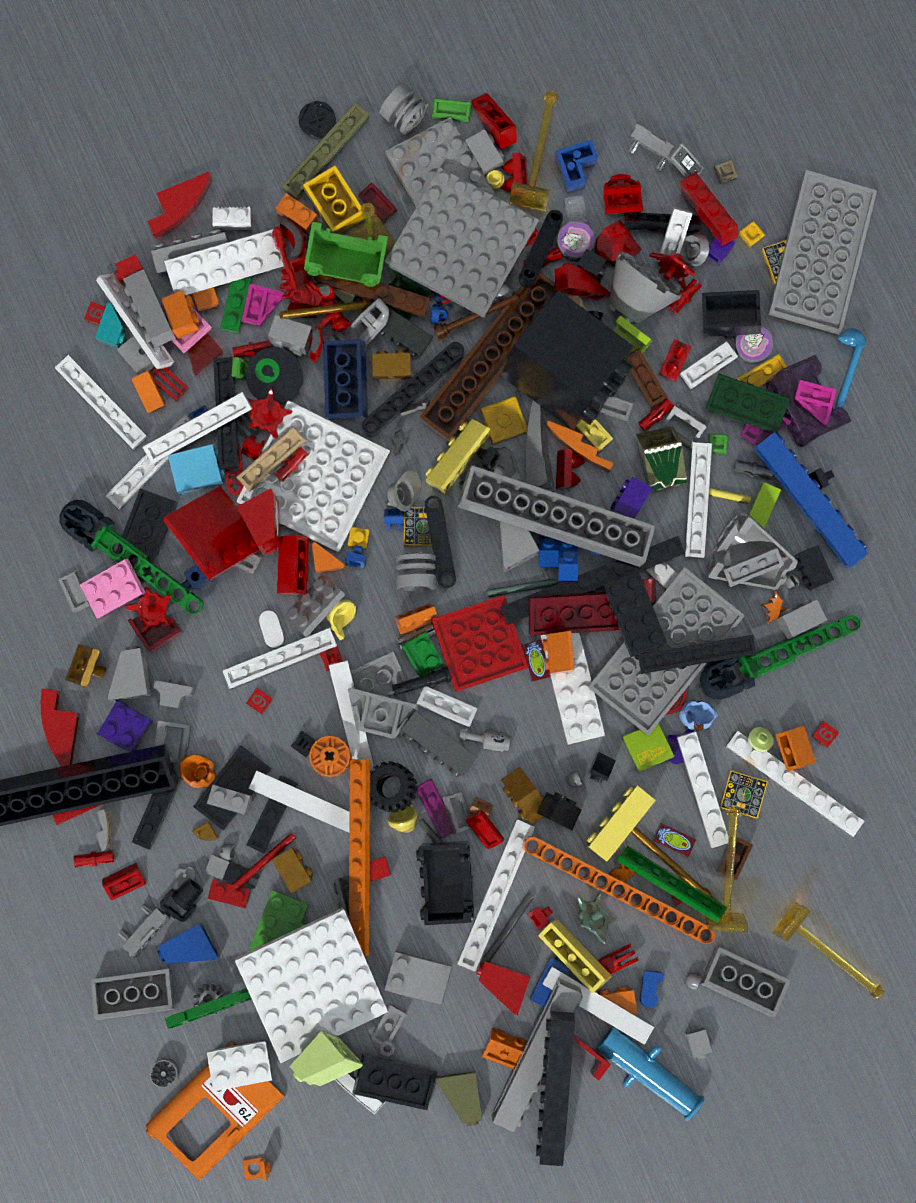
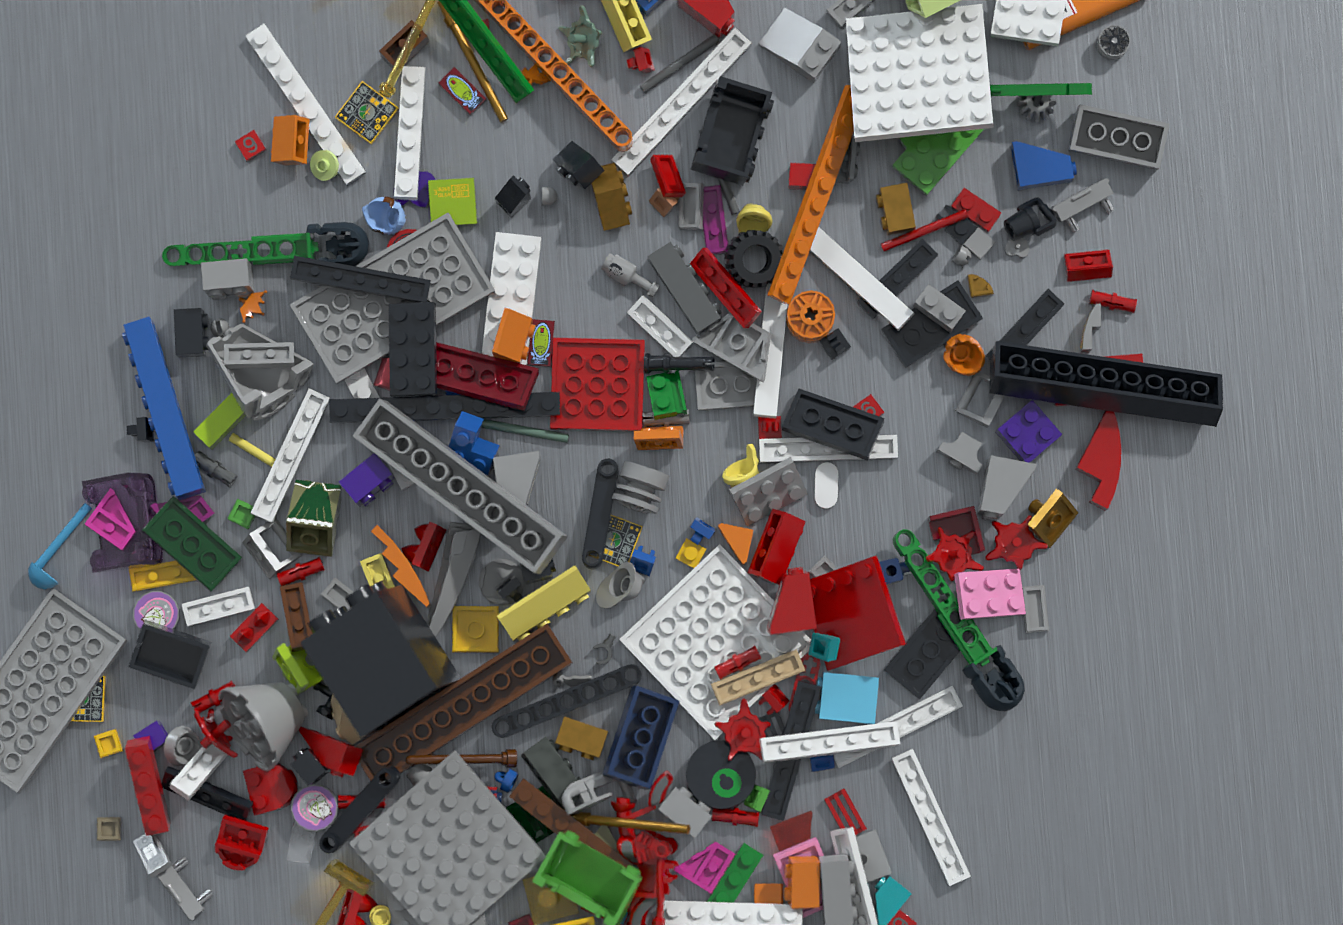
camera: 160 degrees left, 0 degrees up
orange tile [131,371,166,413] -> none
blue brick [555,140,598,192] -> none
light yellow brick [586,785,656,862] -> none
none -> red plate [690,248,762,328]
none -> black plate [782,388,885,461]
none -> teal slope [808,633,840,662]
none -> red piece [985,515,1048,570]

